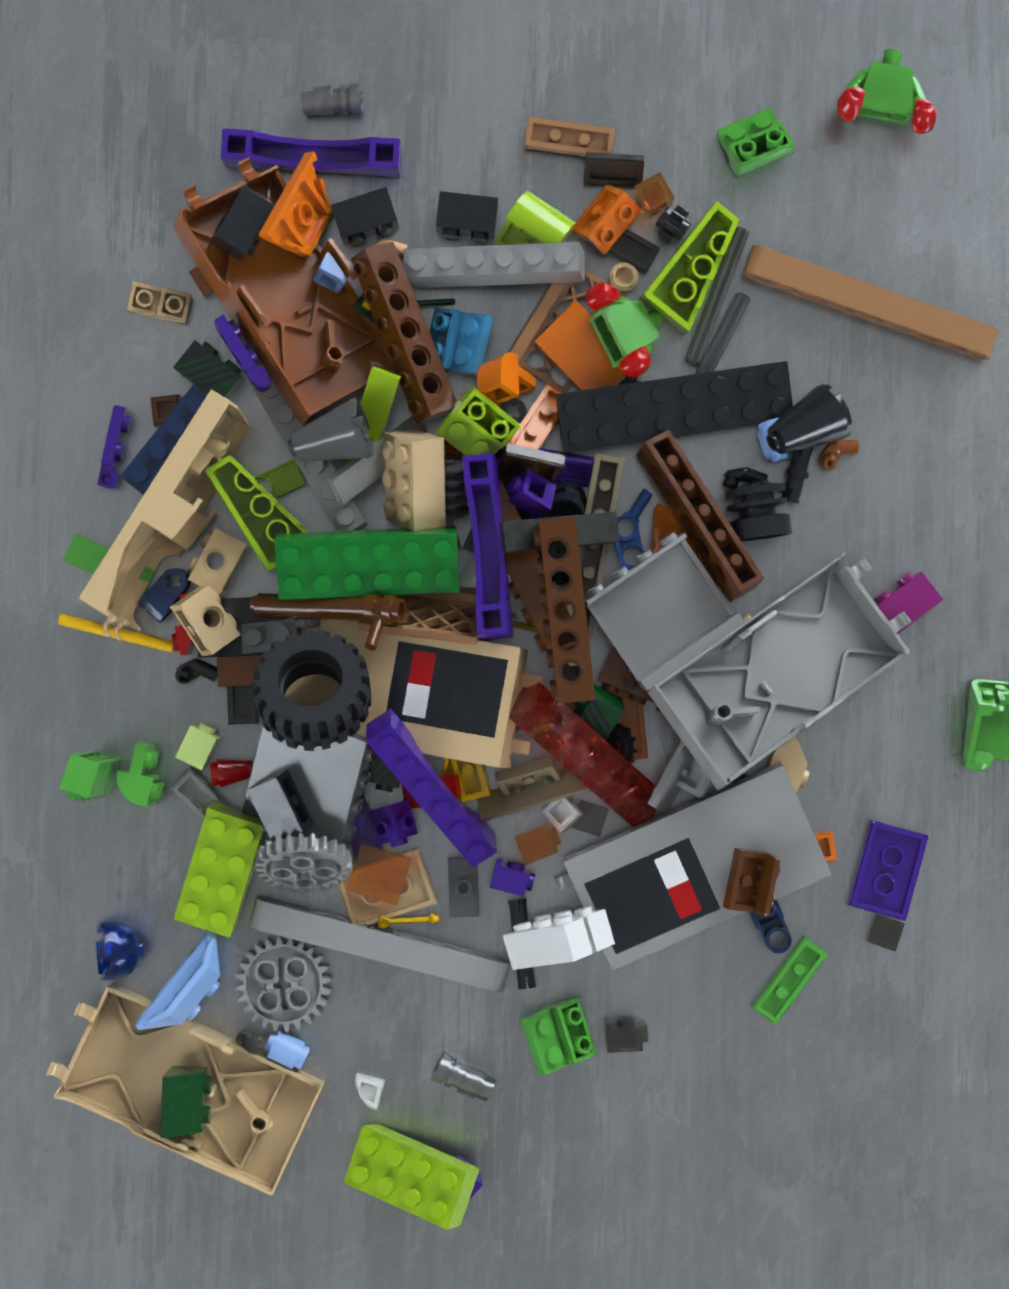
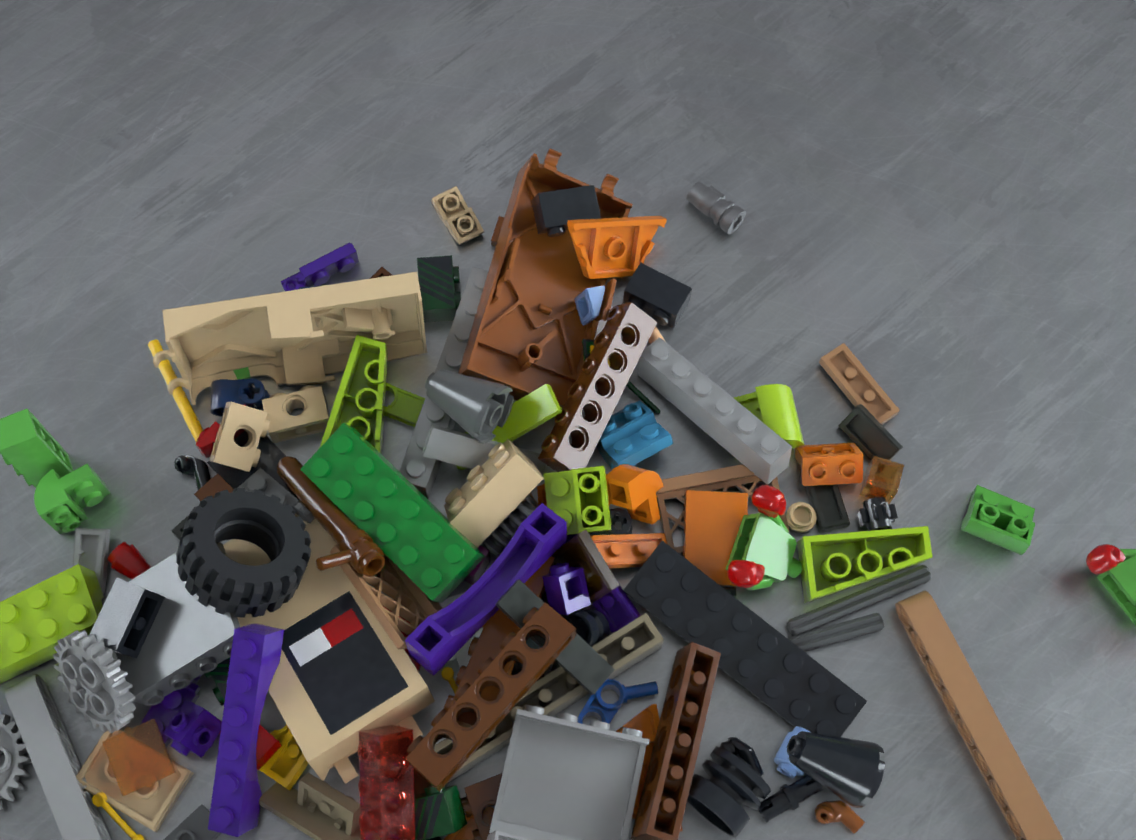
camera: 45 degrees right, 20 degrees down
yellowish green brick [175,722,221,770] -> none
dark purple hinge [214,314,271,393] -> none
dark purple arch [221,129,402,177] -> none
black brick [436,191,498,242] -> none

